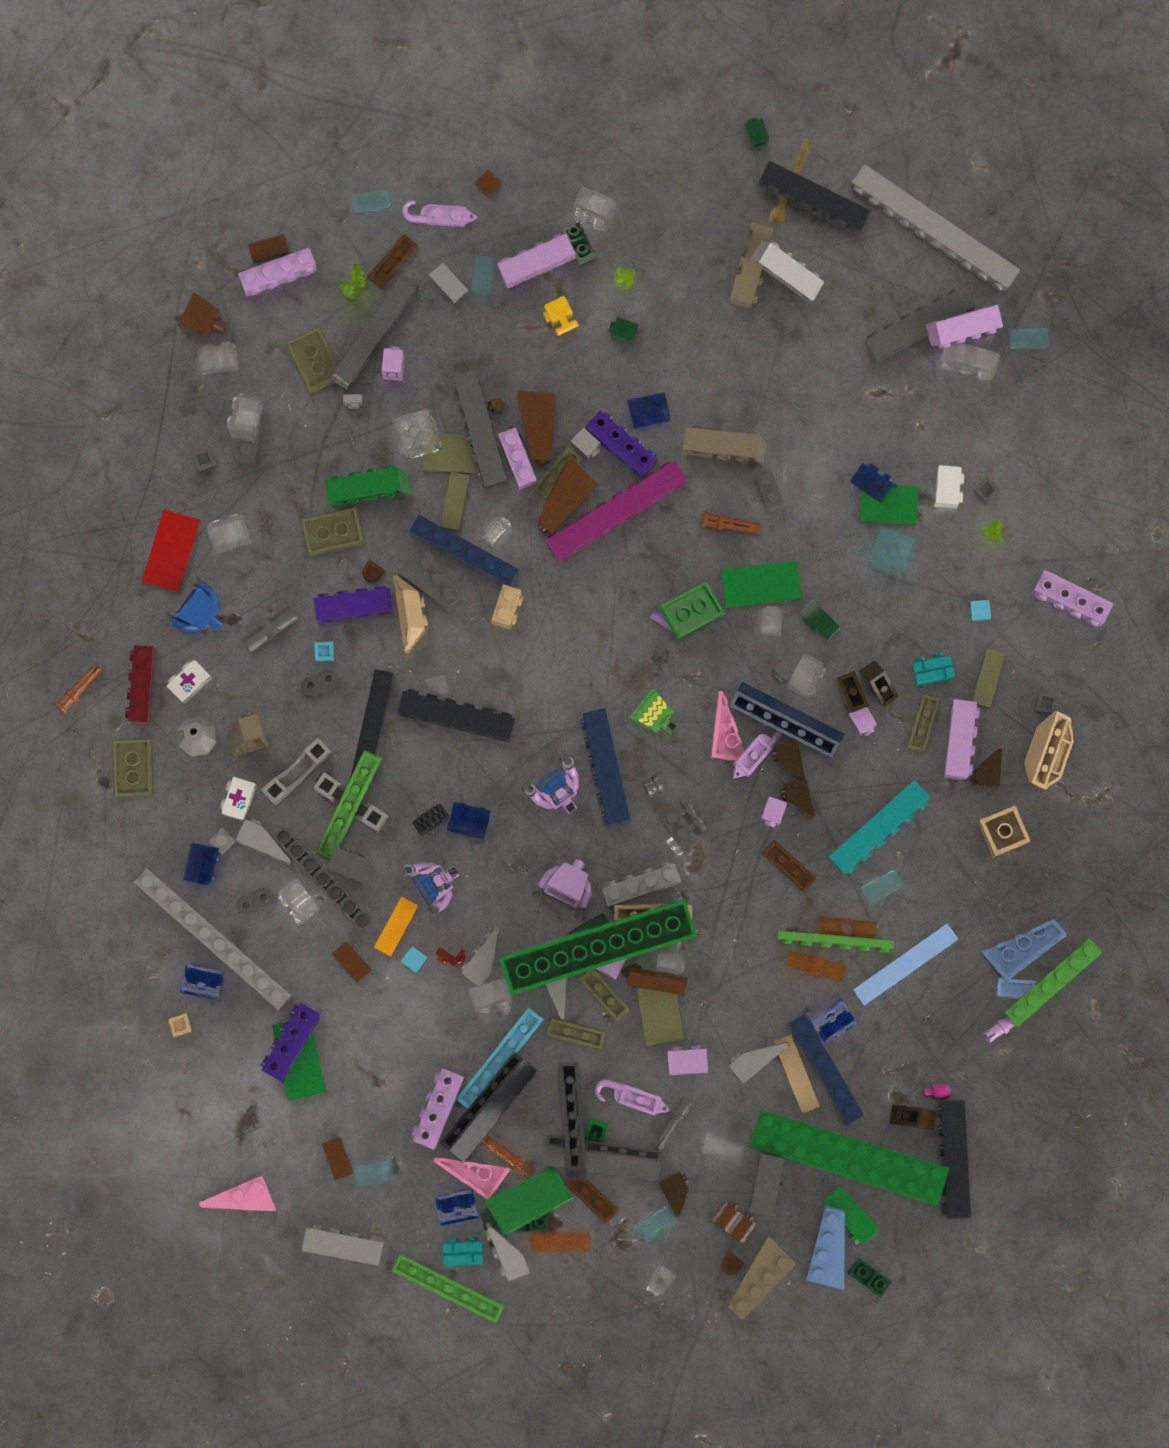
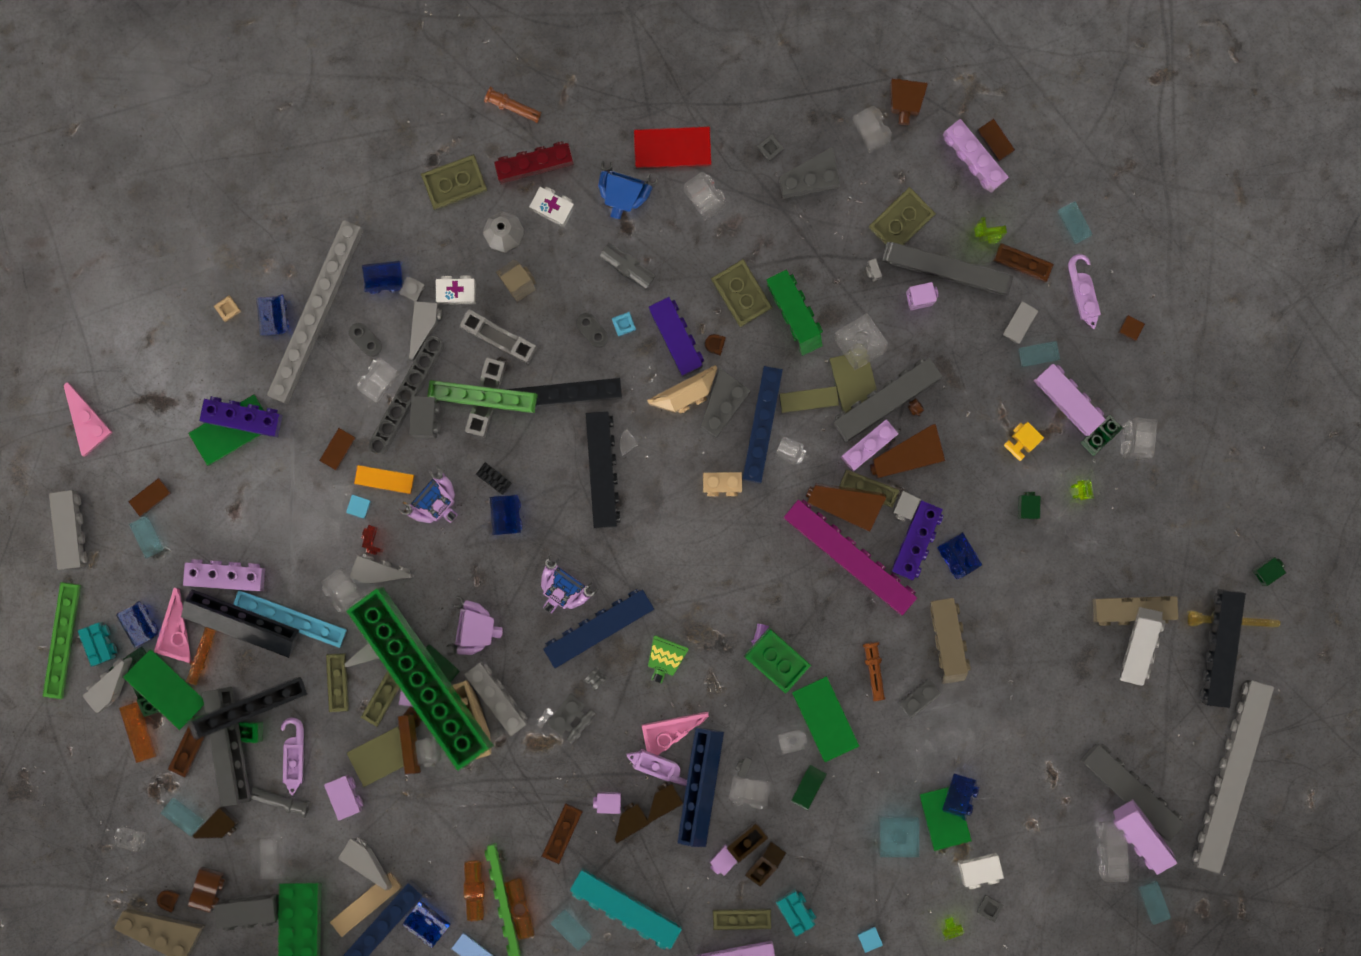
camera: 75 degrees right, 5 degrees up
clear brick [226,393,264,443] -> none

